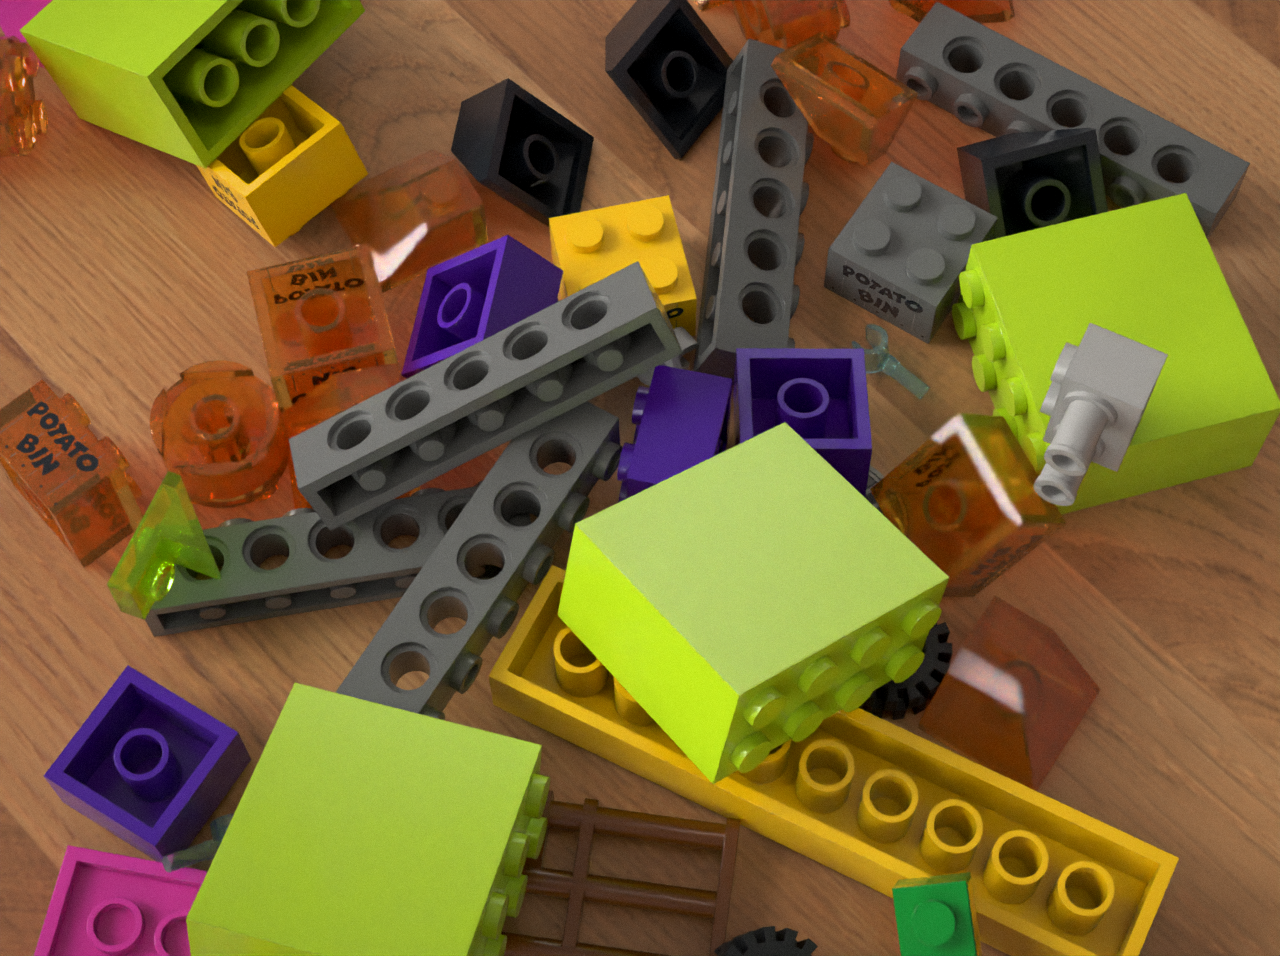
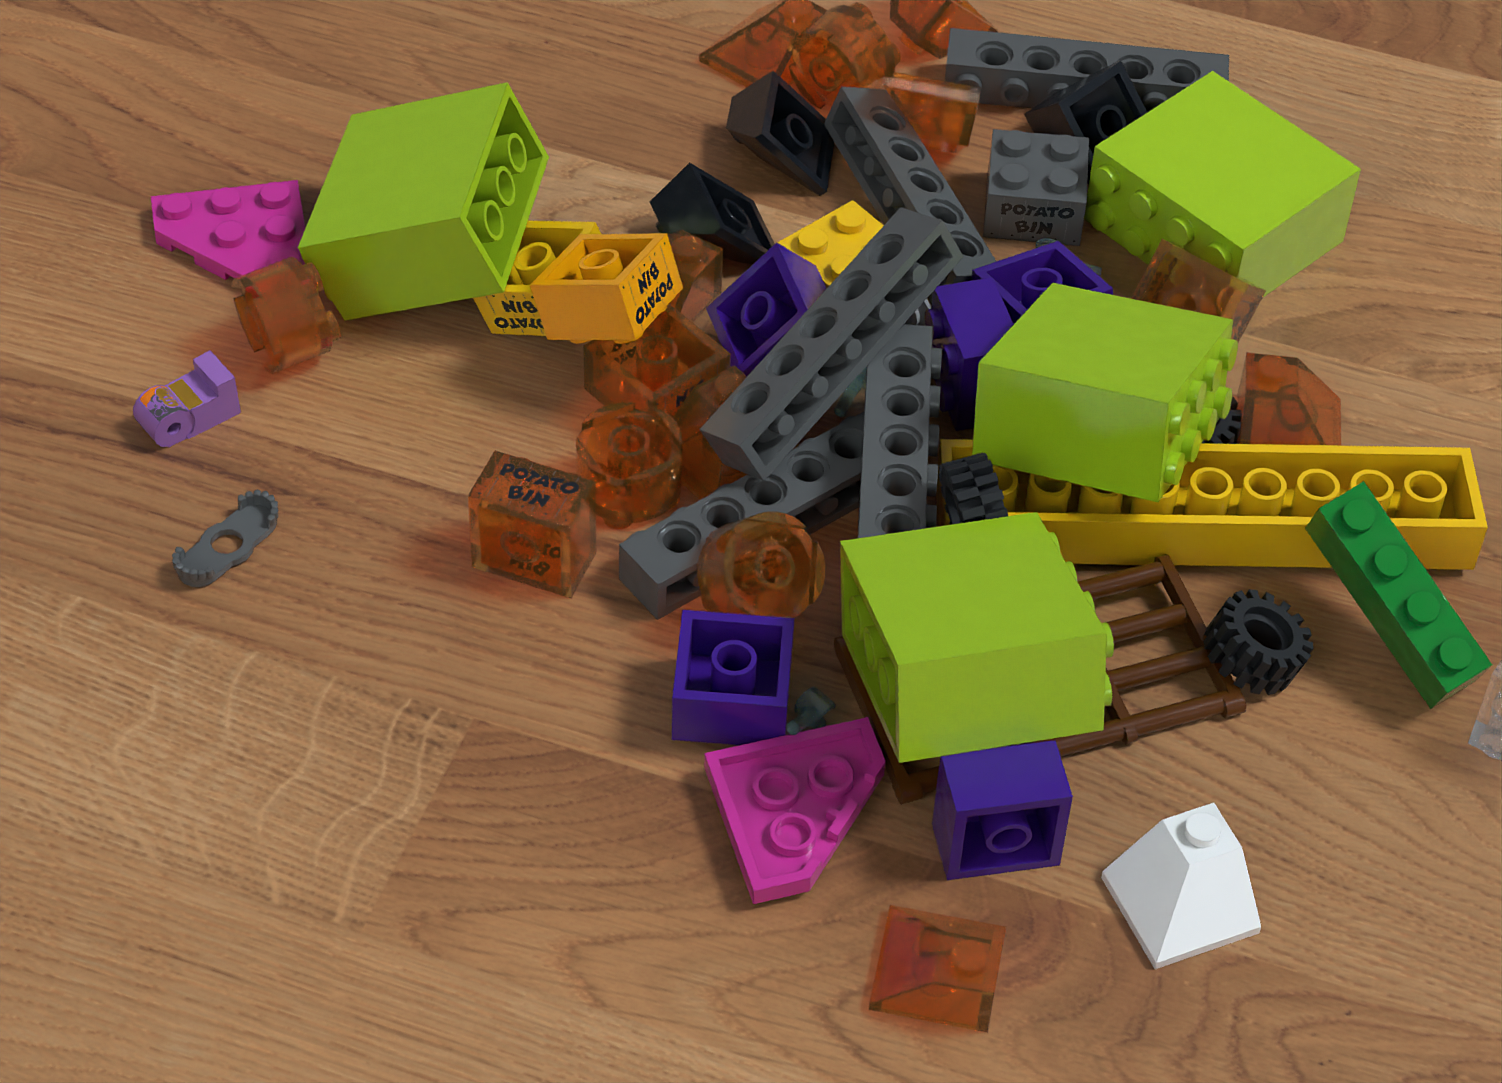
camera: 30 degrees left, 15 degrees down
clear neon green slope [107,471,221,620] -> none
light grey brick [1033,323,1168,506] -> none
none -> light orange brick [530,233,683,344]
none -> clear orange brick [697,511,825,618]
none -> black tyre [939,453,1008,525]

